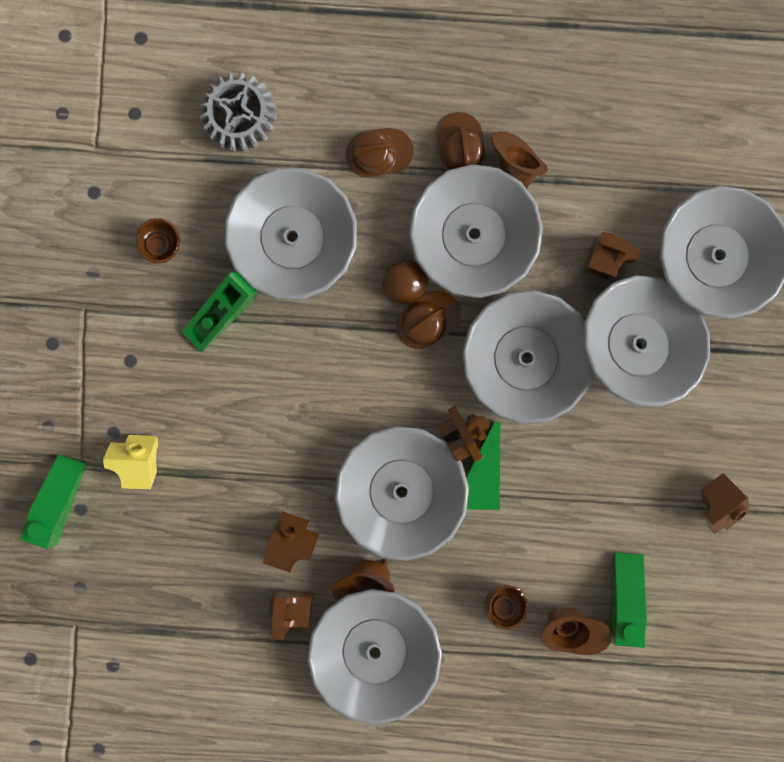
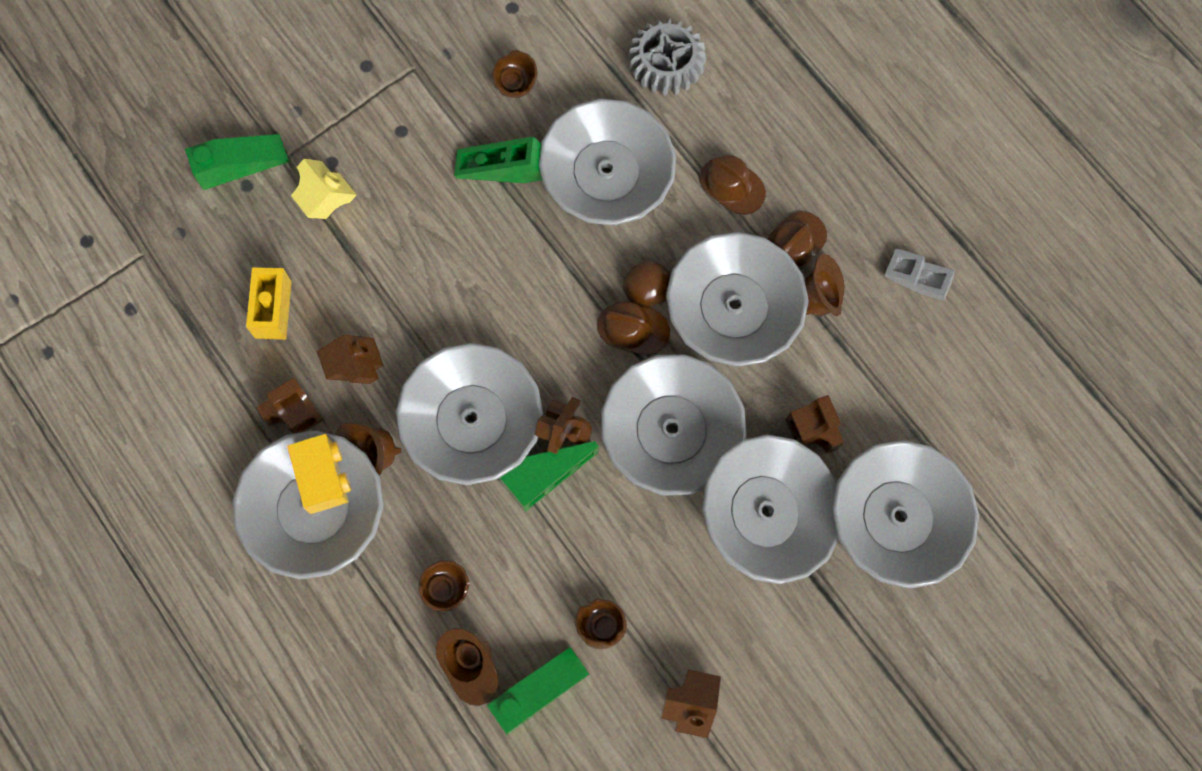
camera: 45 degrees right, 15 degrees down
none -> yellow brick [246,267,292,340]
none -> yellow brick [287,434,351,514]
none -> reddish brown hair [574,598,627,649]
none -> light grey slope [885,249,955,301]

